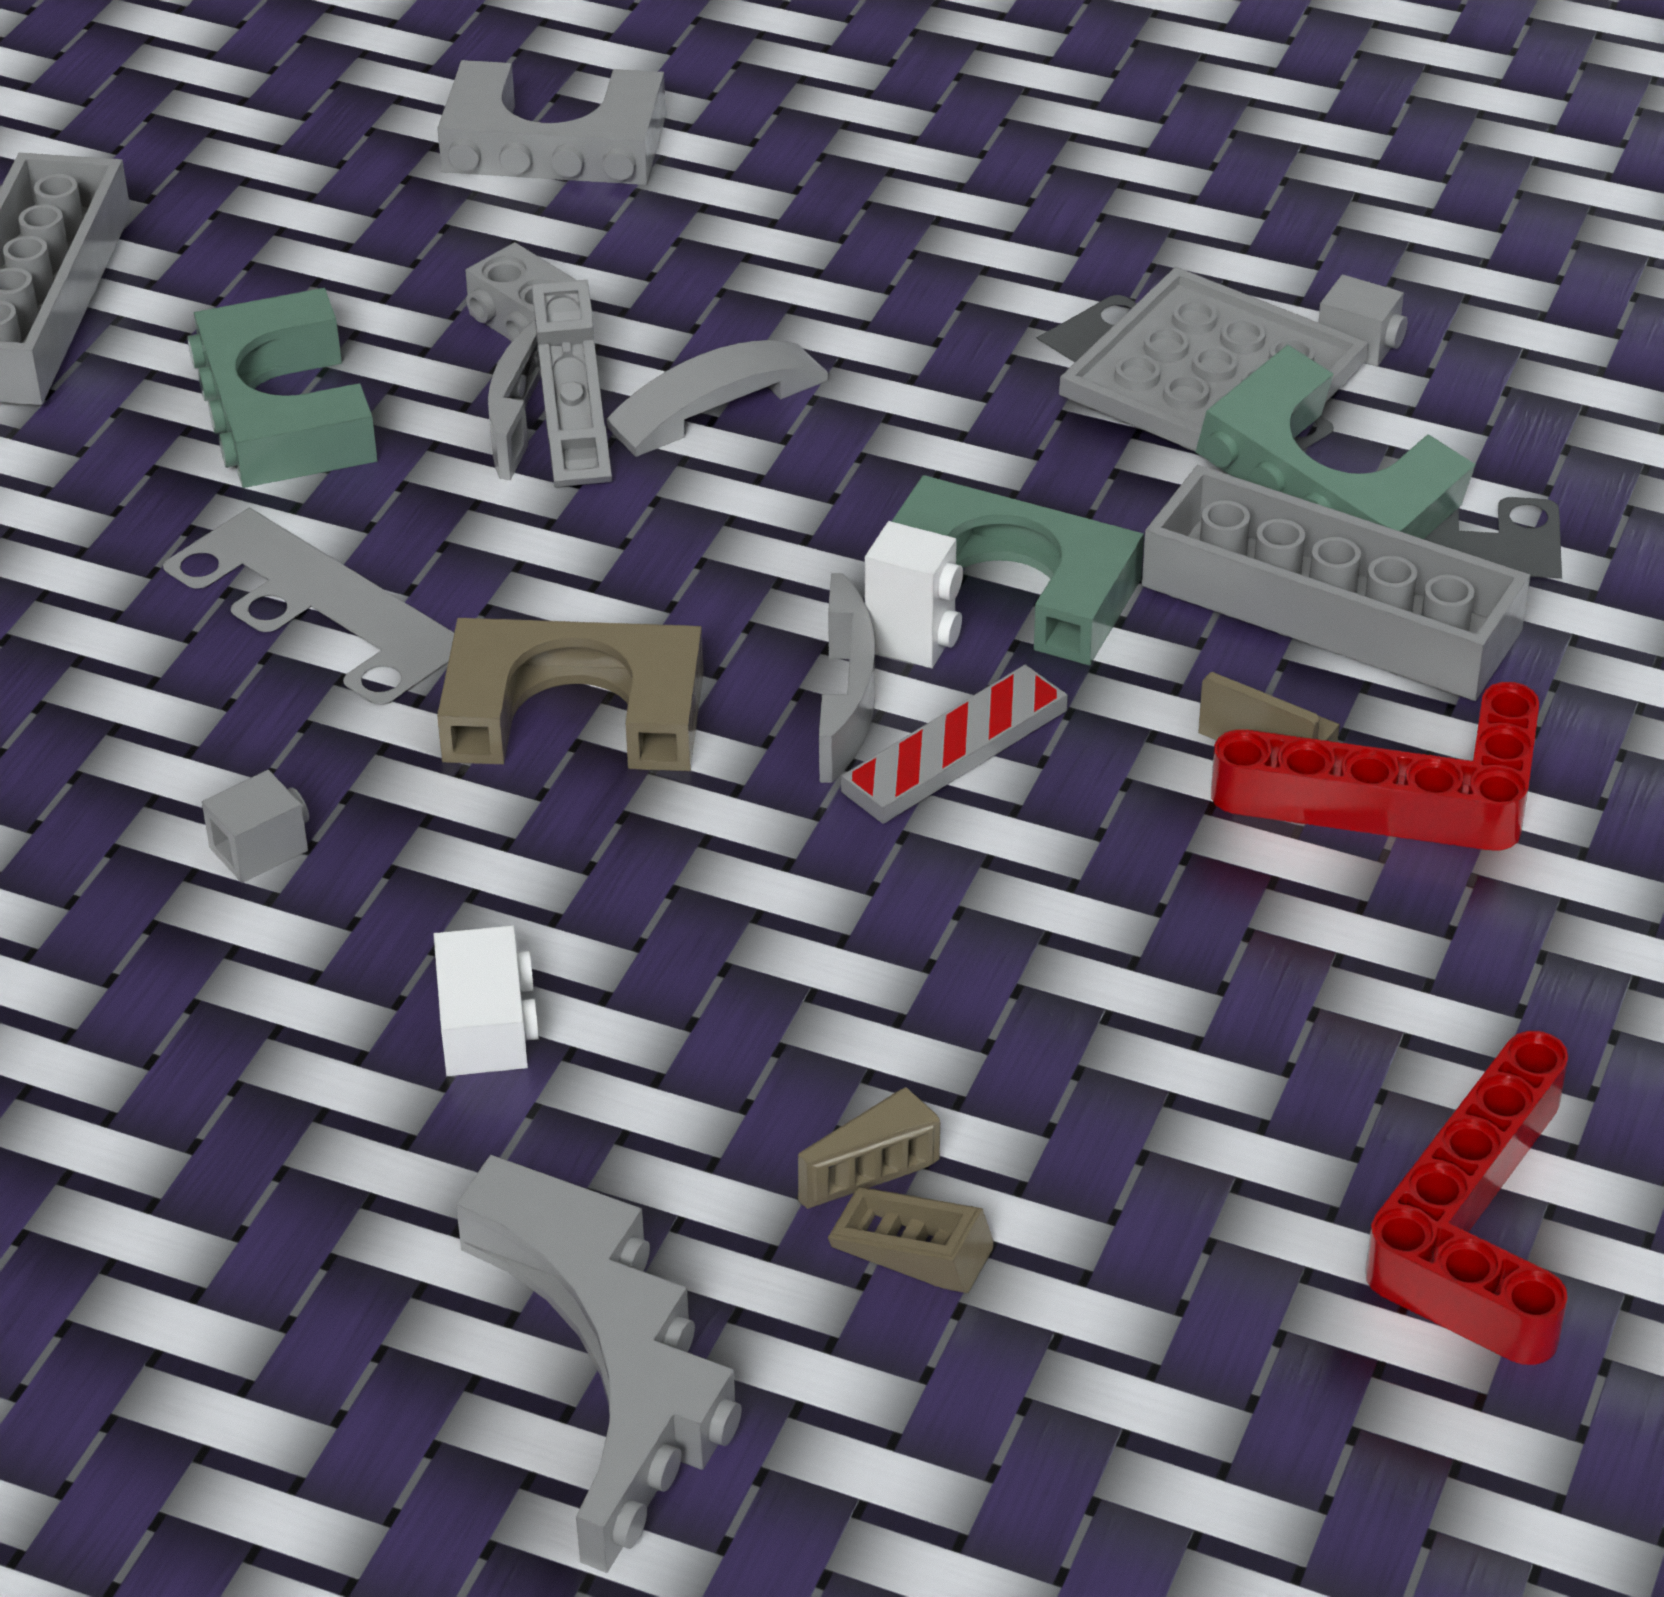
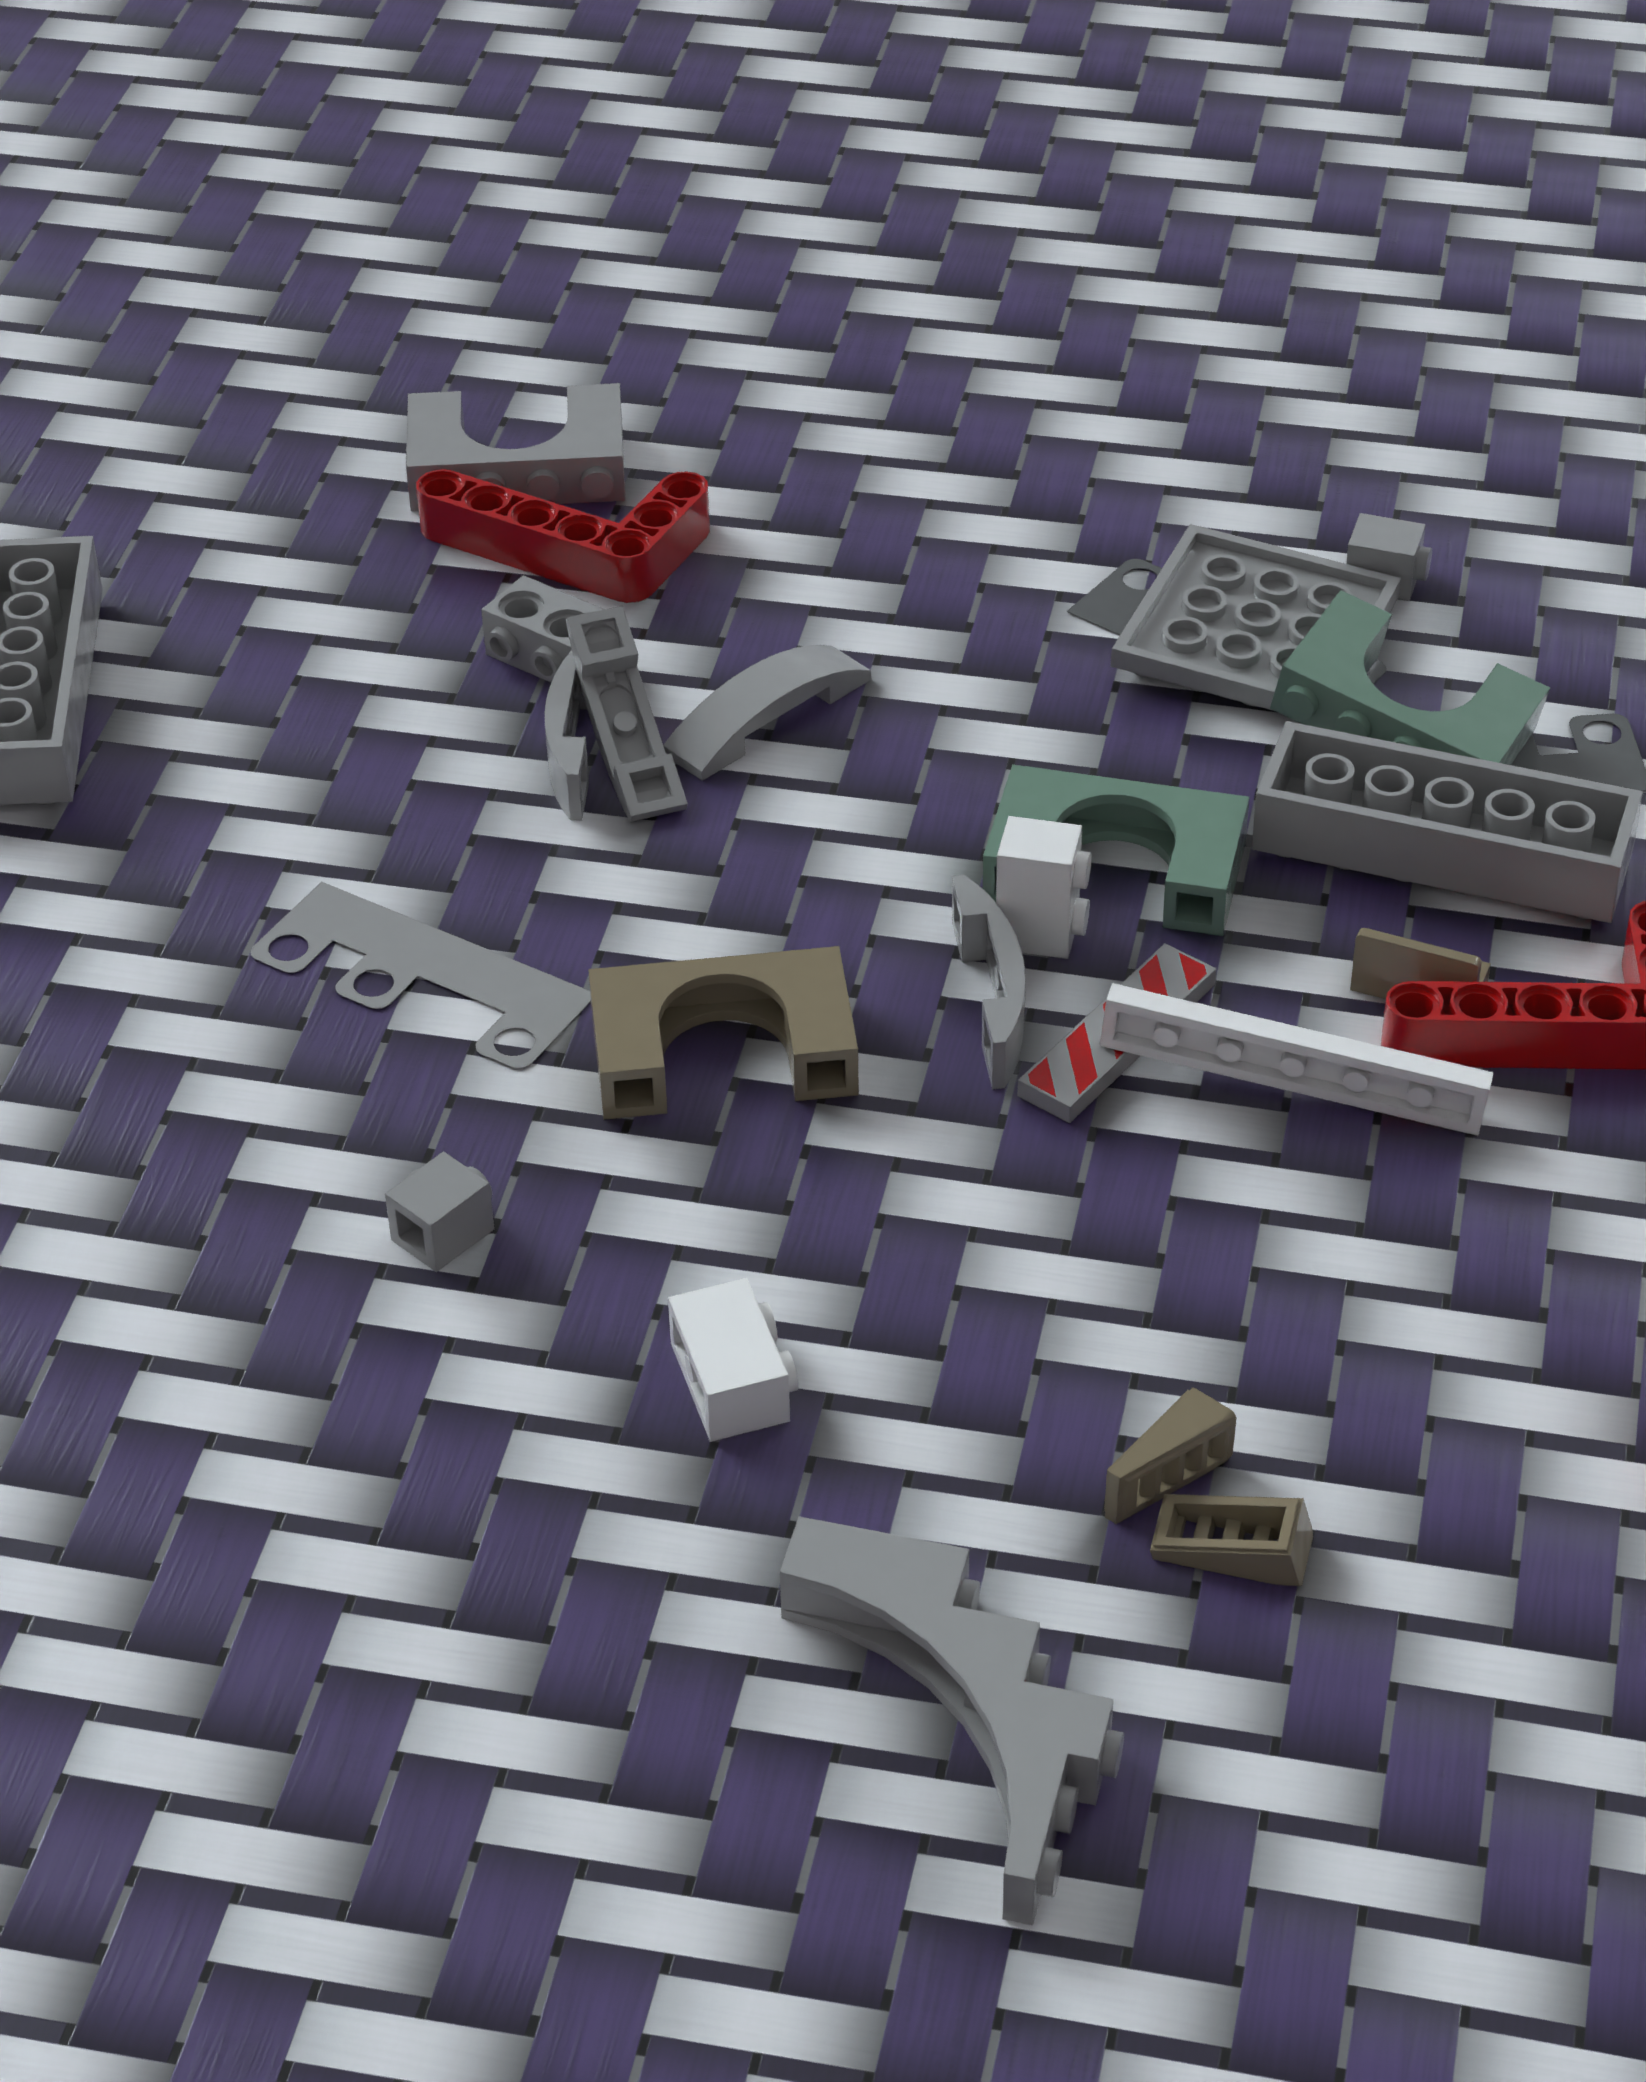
camera: 10 degrees left, 0 degrees up
sand green arch [187,288,378,488] -> none
none -> red beam [416,469,710,603]
none -> white plate [1100,983,1494,1136]

